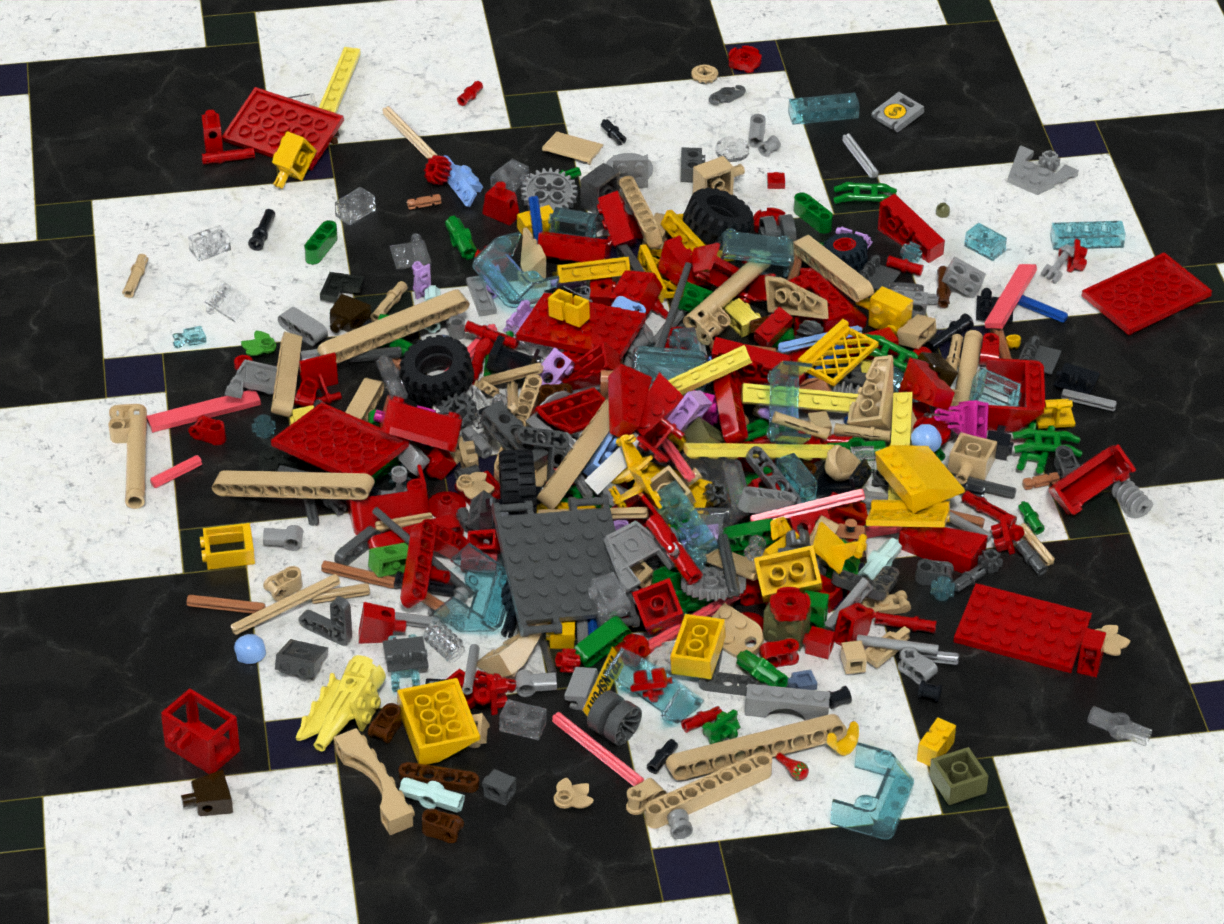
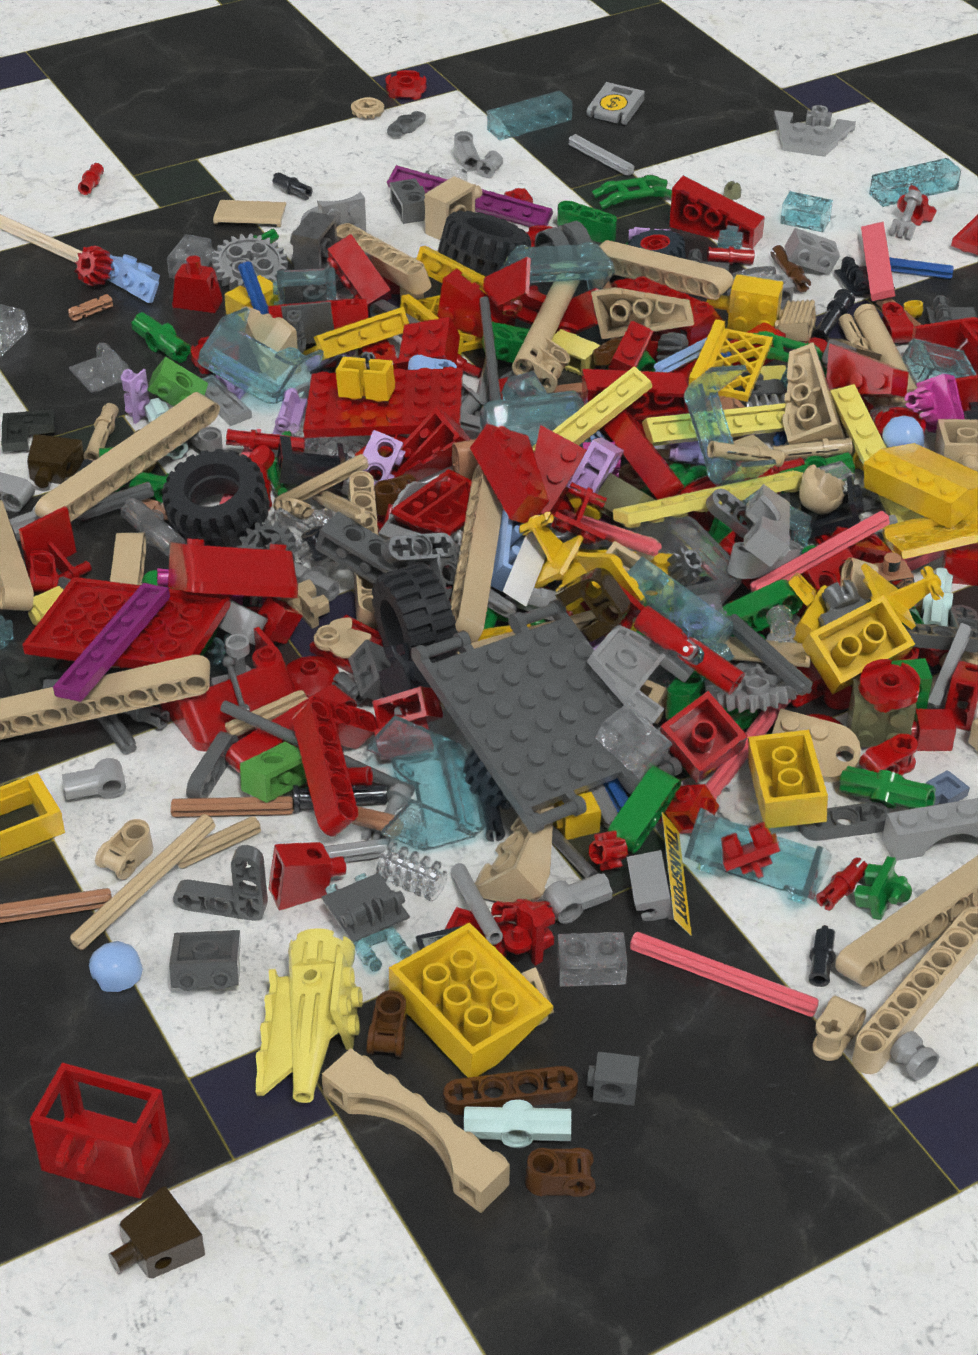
camera: 20 degrees left, 0 degrees up
dark grey pin [454,464,480,480] -> none
tan plate [554,778,594,809] -> none
dark grey wheel [587,690,642,746] -> none
none -> magenta plate [53,583,170,702]
none -> bright green brick [147,356,208,406]
none -> dark grey hinge [223,656,250,711]
none -> dark grey hinge [281,302,334,354]
none -> magenta tile [386,165,553,227]
none -> dark brown piece [554,568,631,643]
none -> light grey arch [743,484,791,567]

